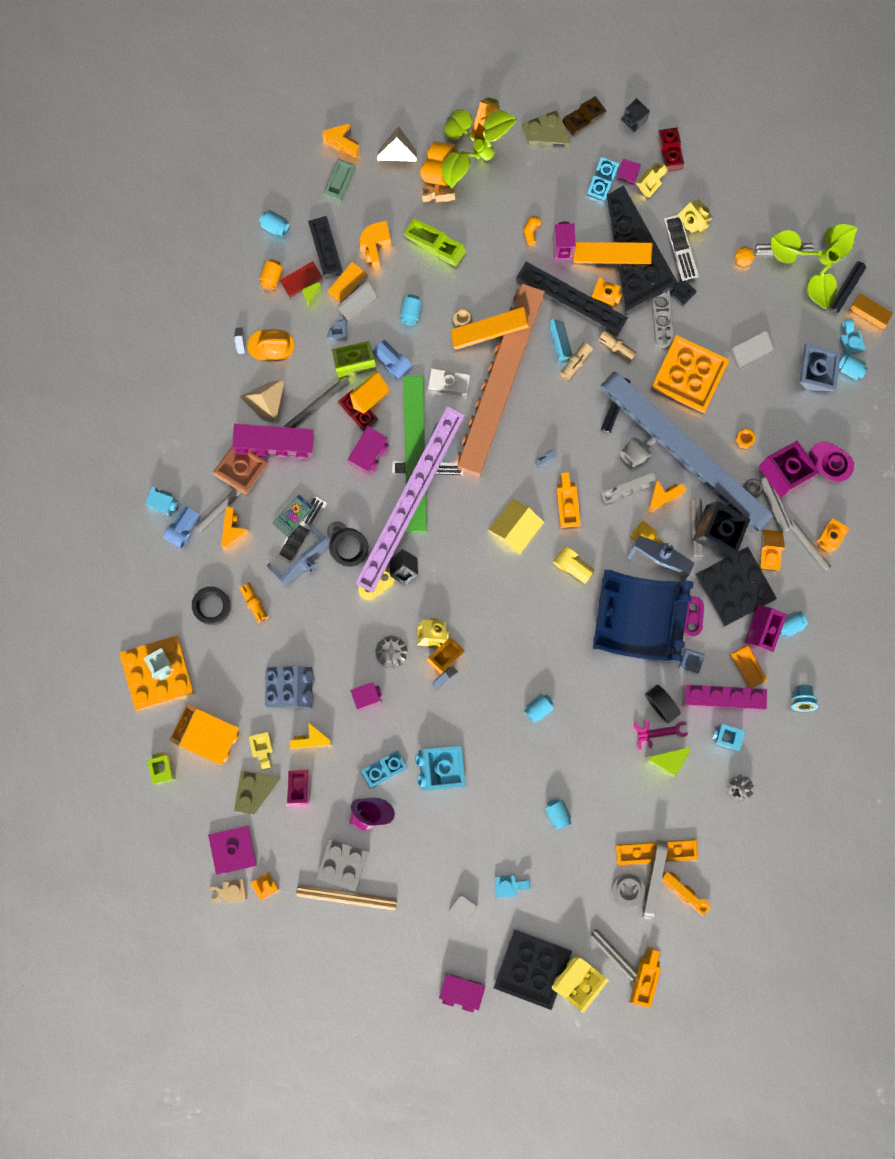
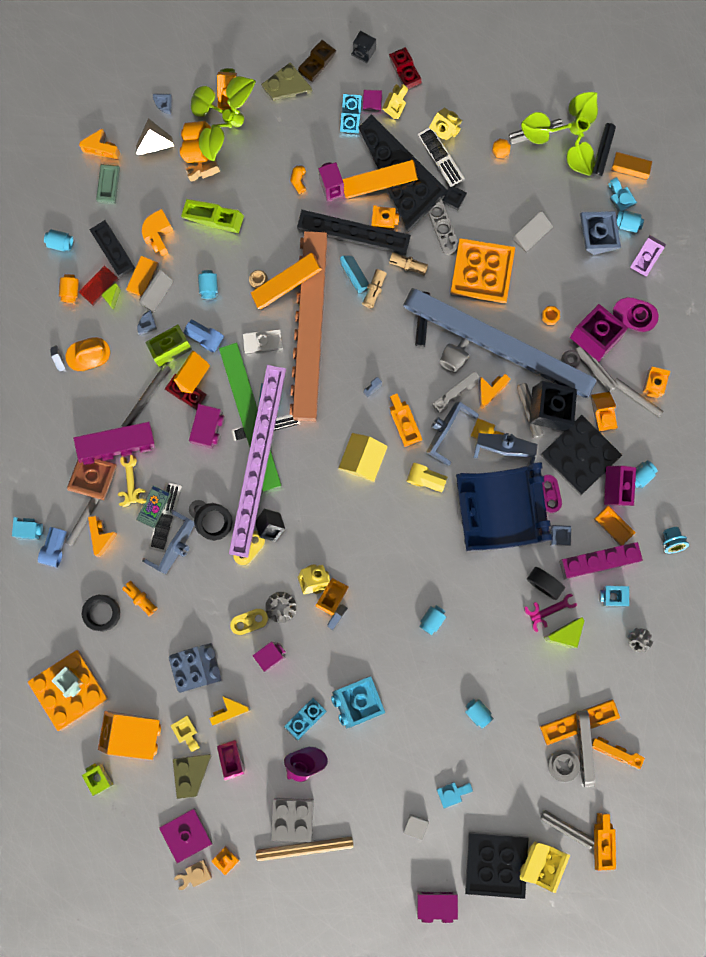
camera: 10 degrees left, 0 degrees up
tan slope [240,380,284,421] -> none
none -> light yellow bar [118,455,146,507]
none -> sand blue tile [153,94,172,114]
none -> light yellow plate [230,609,268,635]
none -> sand blue piece [426,402,479,466]
none -> lavender slope [630,235,666,277]

